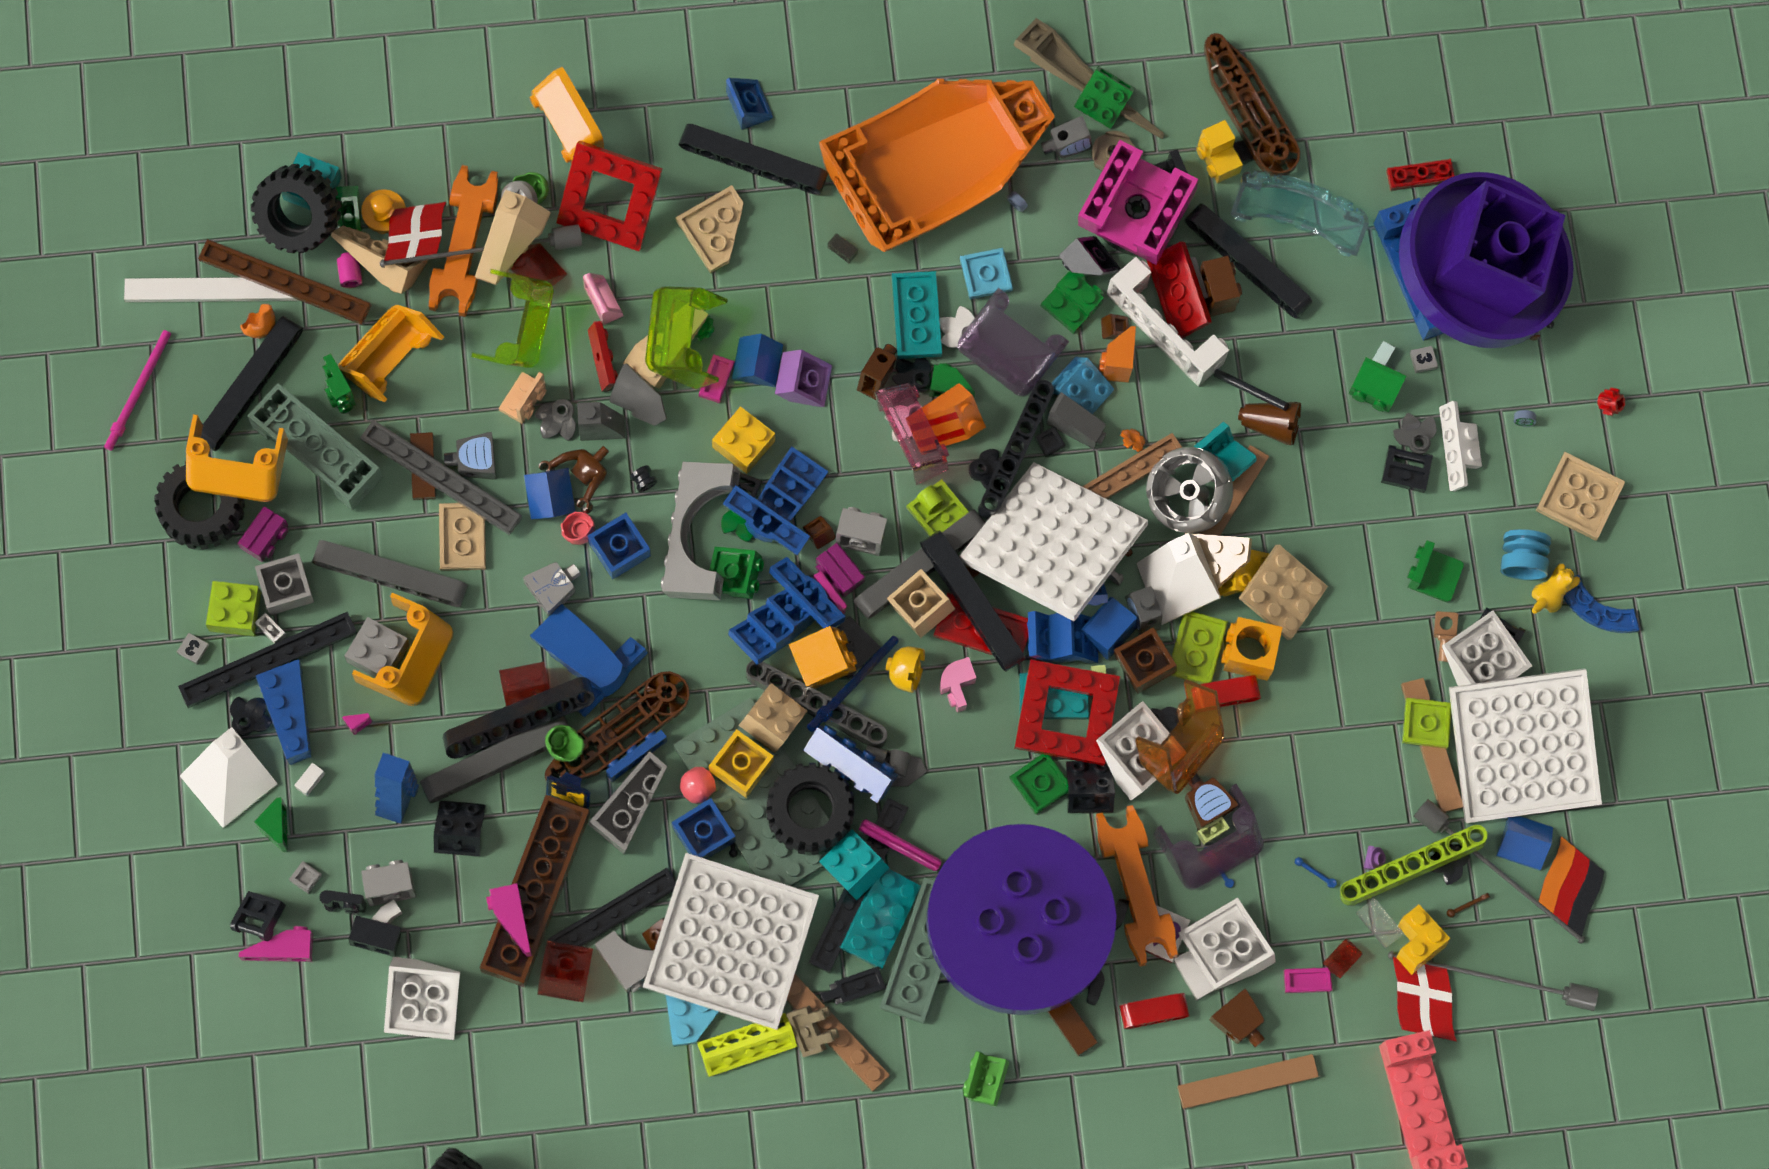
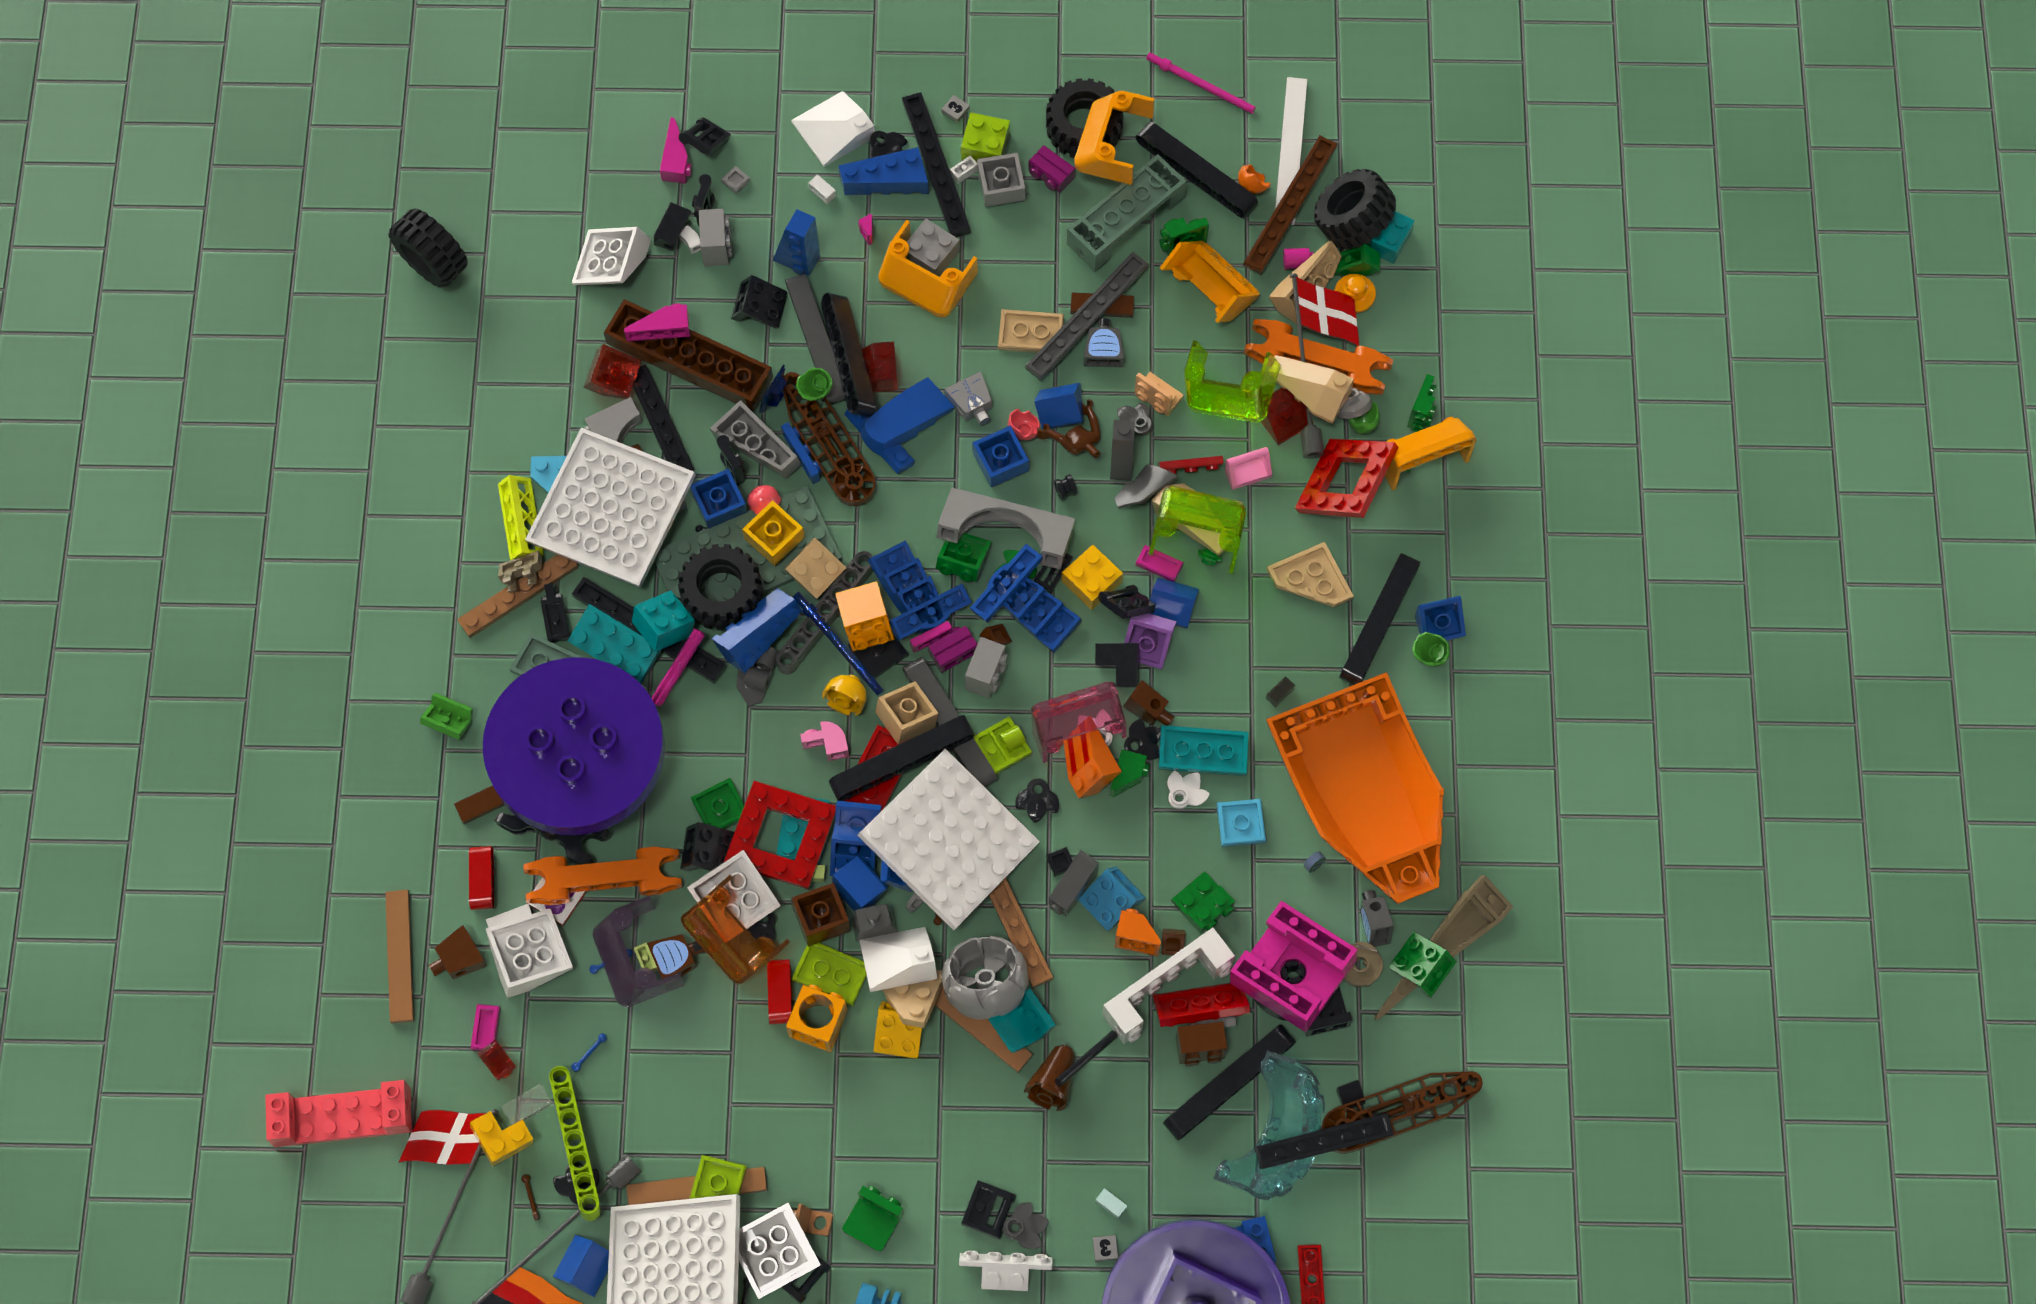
camera: 105 degrees right, 5 degrees down
green slope [254,797,288,852] -> none
dark grey beam [312,540,468,607] -> none
clear purple windscreen [957,288,1069,396] -> none
black beam [978,380,1054,519] -> none
slope [1059,236,1121,275] -> none
orange plant [1120,428,1146,452] -> none
yellow brick [1196,120,1243,183] -> none
tan plate [1239,545,1328,640] -> none
green slope [1348,357,1406,412] -> none
medium lavender plate [1364,846,1386,871] -> none
none -> black plate [717,435,745,486]
none -> black tile [1095,643,1139,687]
none -> black plate [1098,585,1156,619]
none -> black tile [1254,1113,1394,1170]
none -> green plate [1407,374,1437,432]
none -> bright green hair [1412,632,1450,667]

